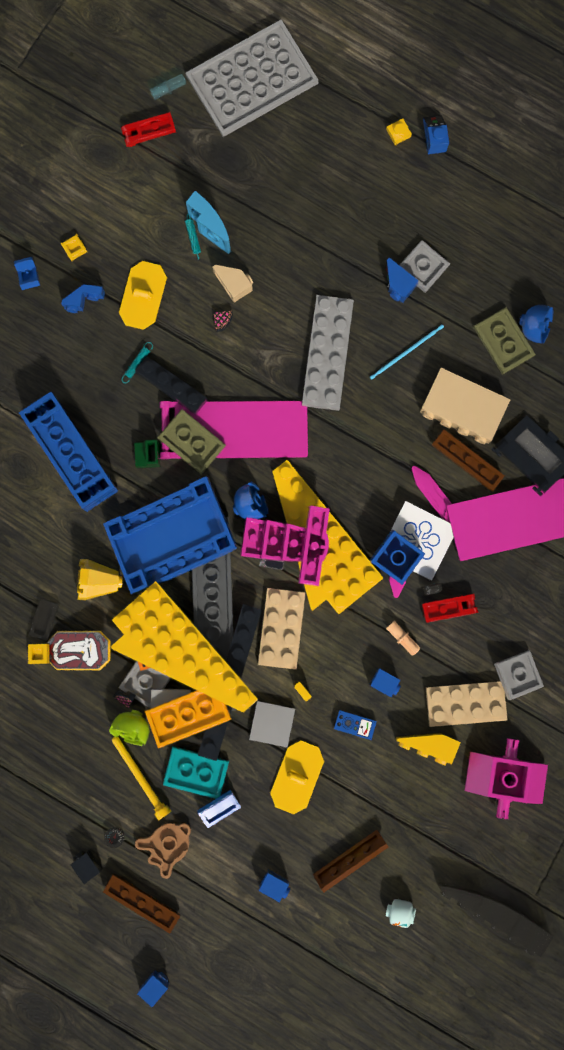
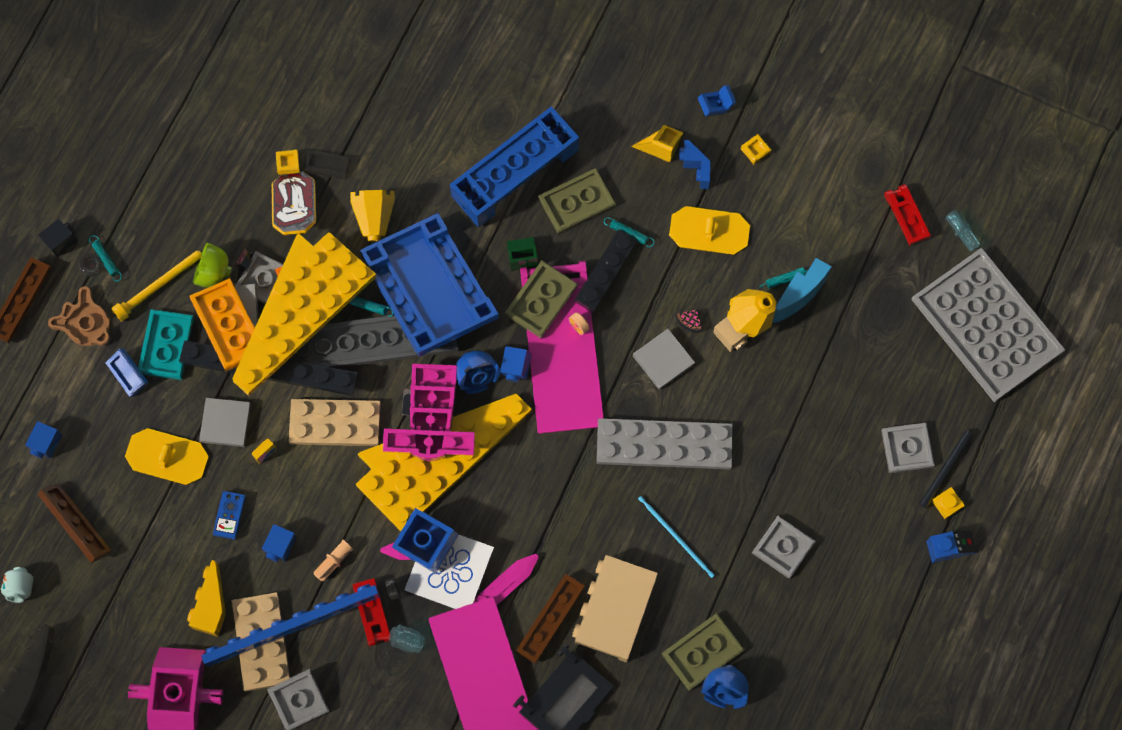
camera: 85 degrees right, 10 degrees down
blue slope [385,258,419,303] -> none
none -> teal piece [89,235,122,281]
none -> blue plate [201,584,380,667]
none -> teal piece [348,296,393,317]
none -> clear light blue brick [389,624,425,653]
none -> blue brick [500,346,532,382]
none -> olive tile [538,168,616,234]
none -> light nougat tile [569,313,589,335]
none -> yellow slope [631,125,683,162]
none -> light grey tile [633,329,695,390]
none -> yellow cone [727,289,777,338]
none -> light grey tile [881,423,935,473]
none -> black bar [919,430,973,509]

